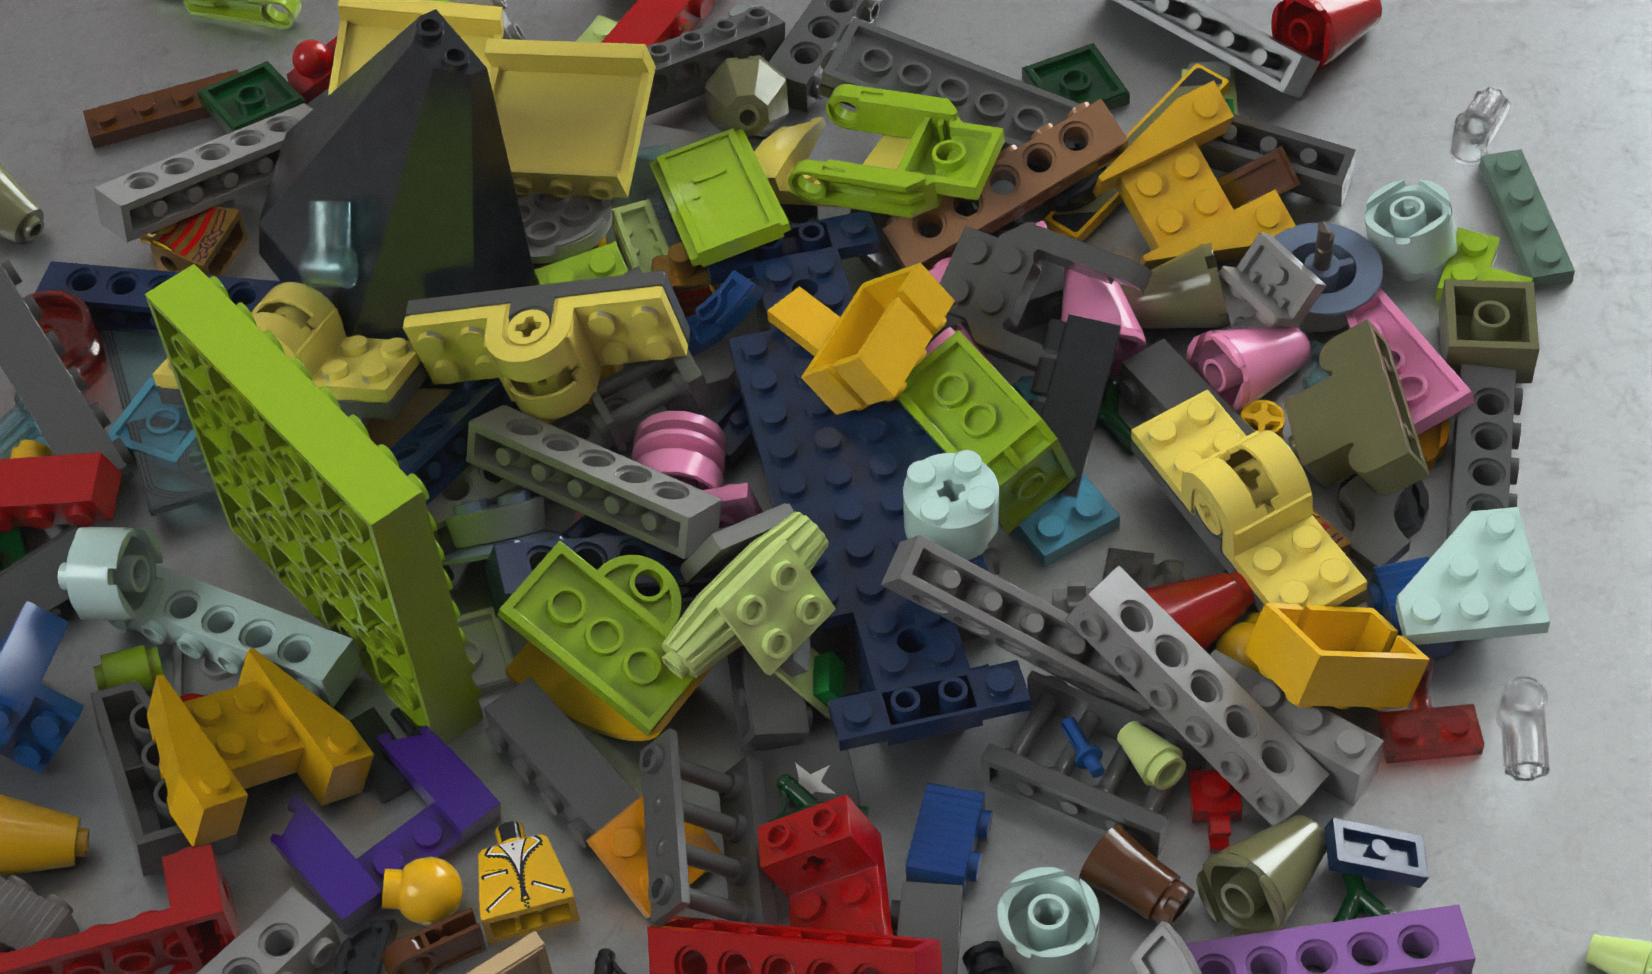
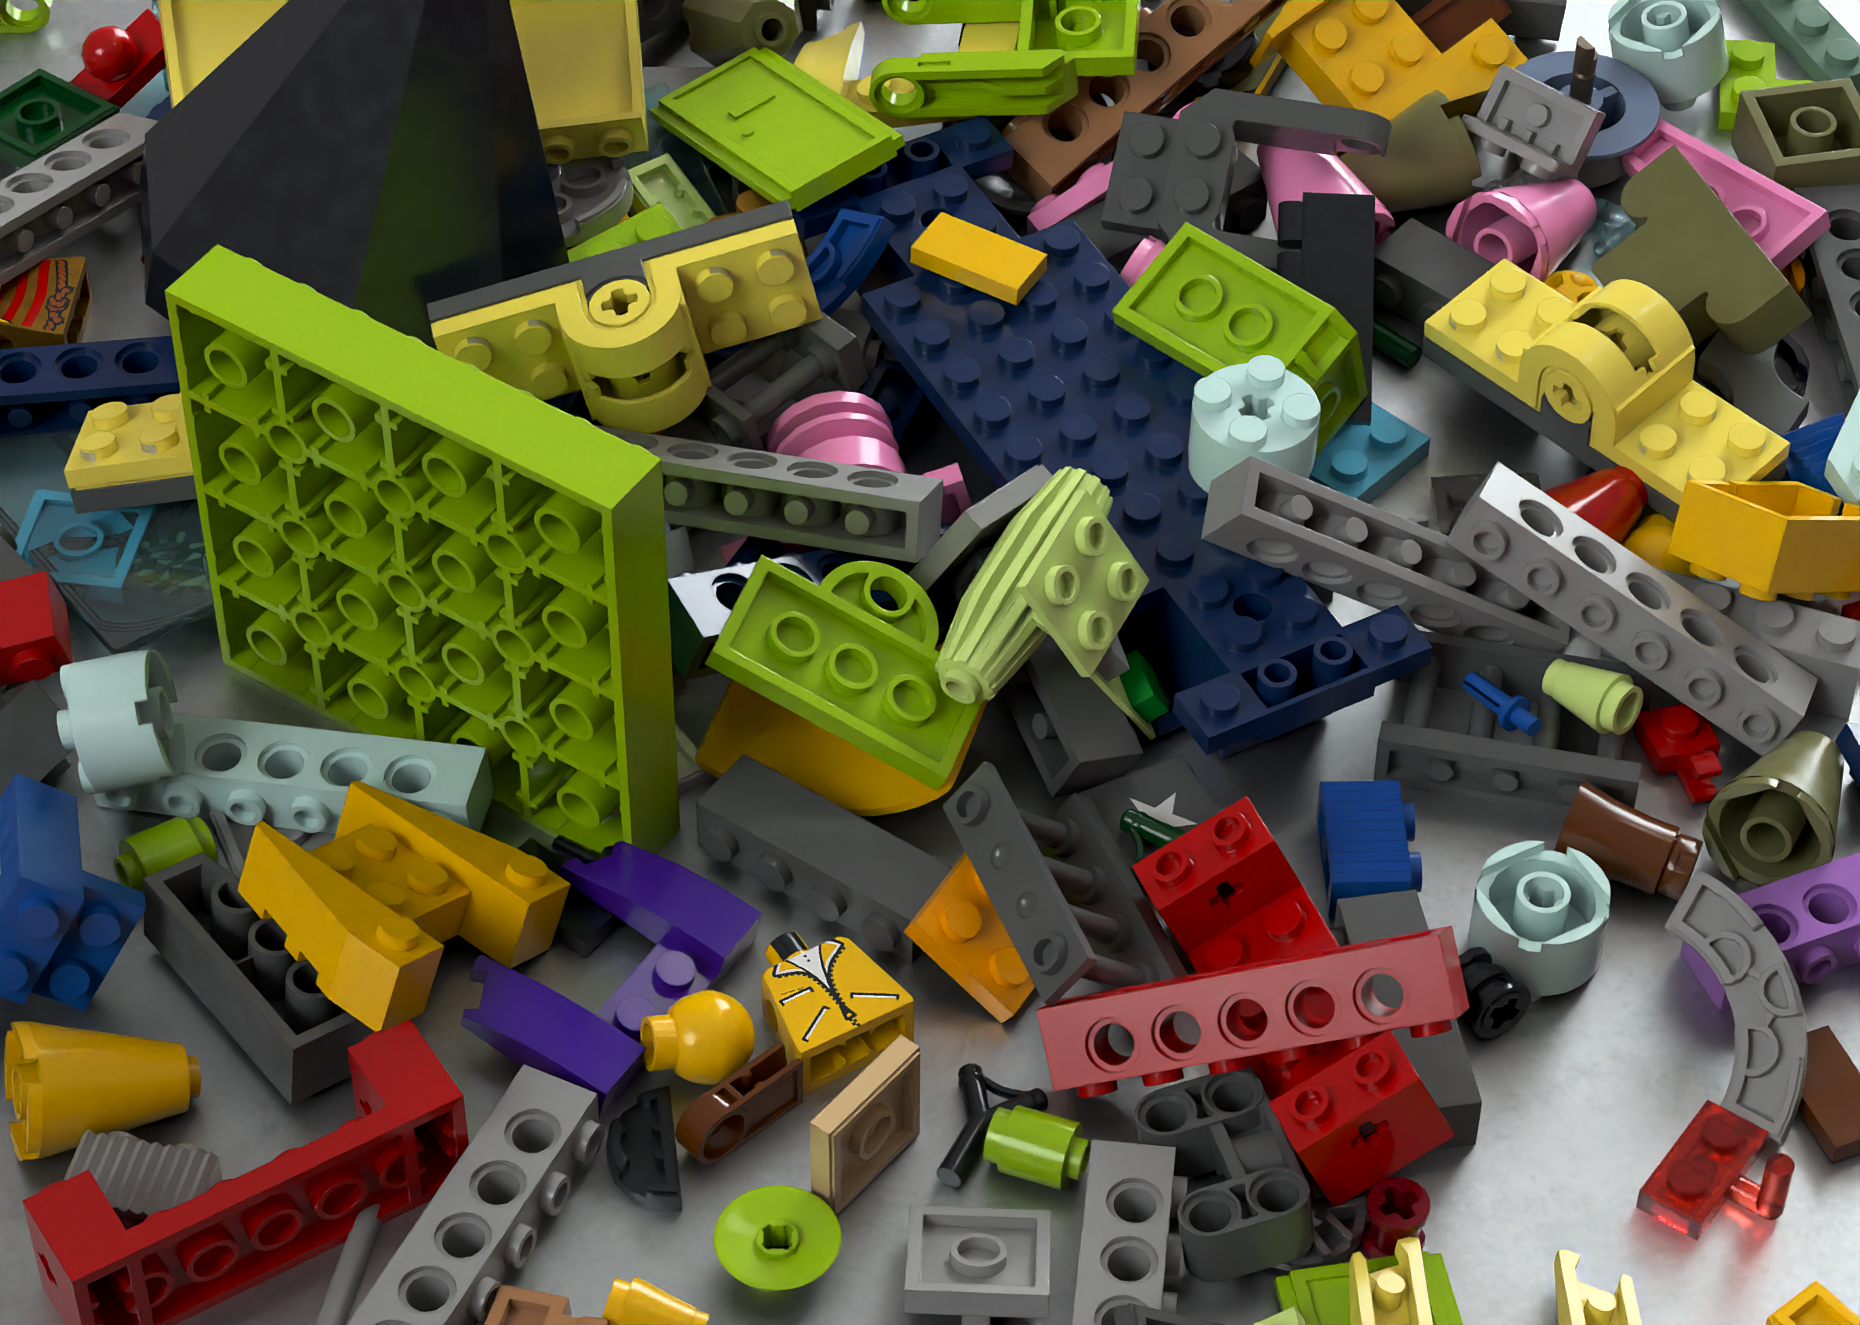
camera: 20 degrees left, 5 degrees down
clear light blue piece [300,201,359,289] -> none
yellow piece [801,262,955,415] -> none

